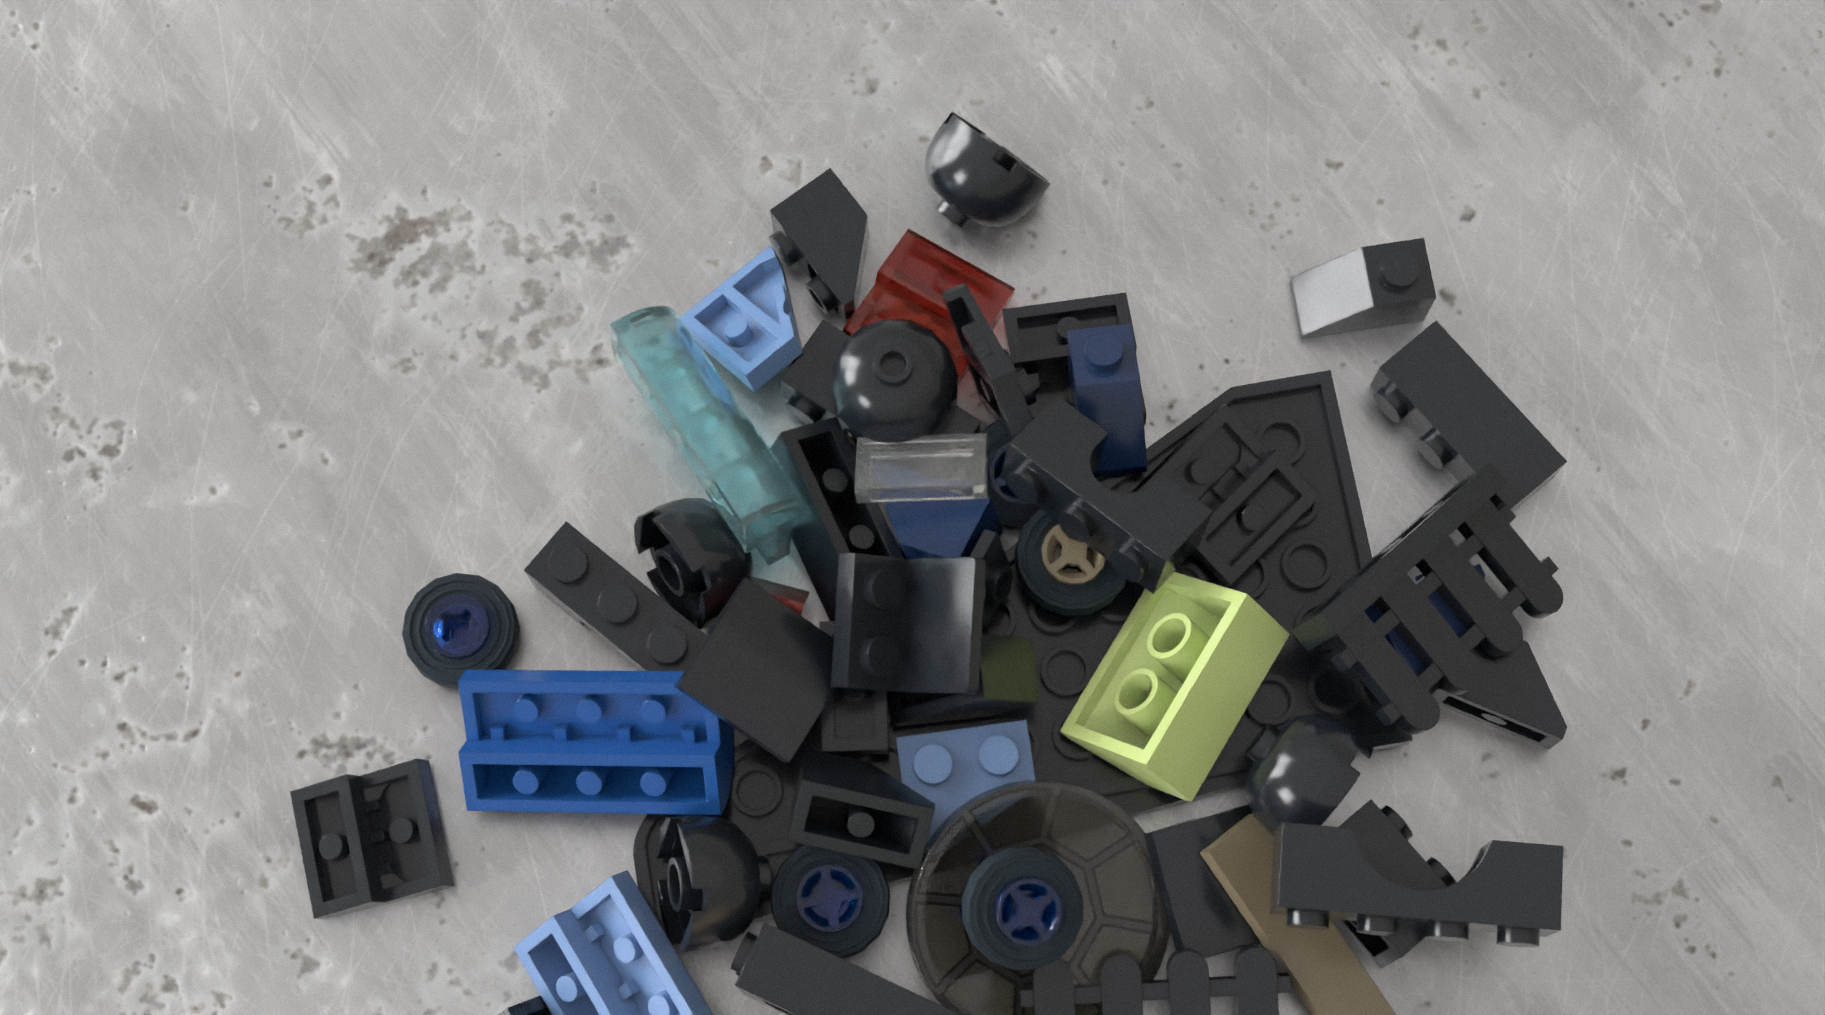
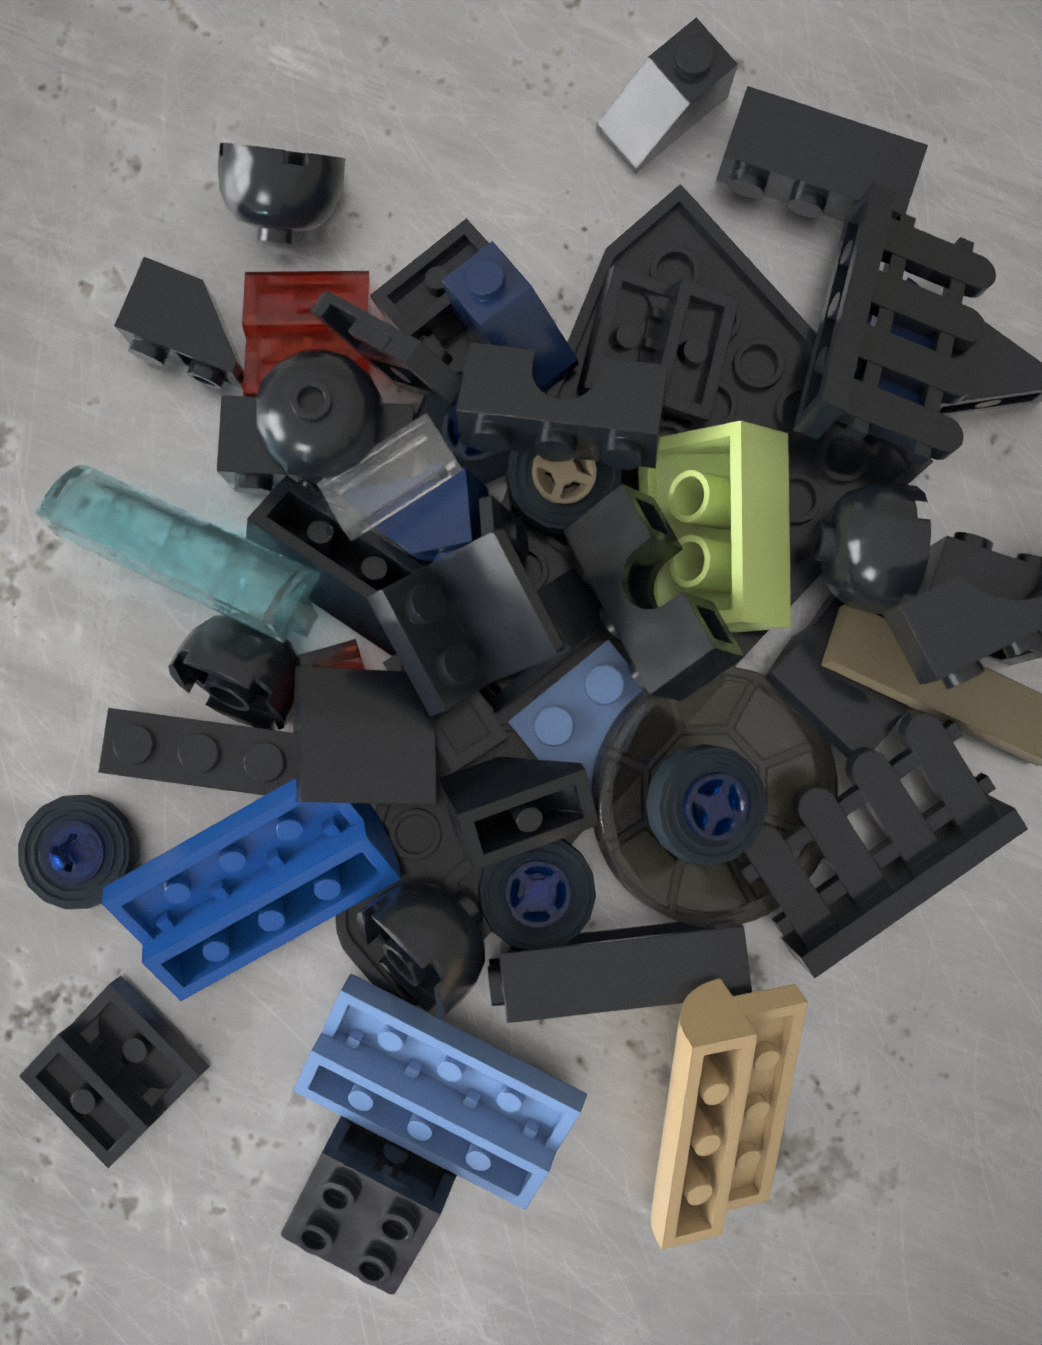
camera: 35 degrees left, 10 degrees up
medium blue wing [678,246,803,392] -> none
none -> black arch [563,484,745,702]

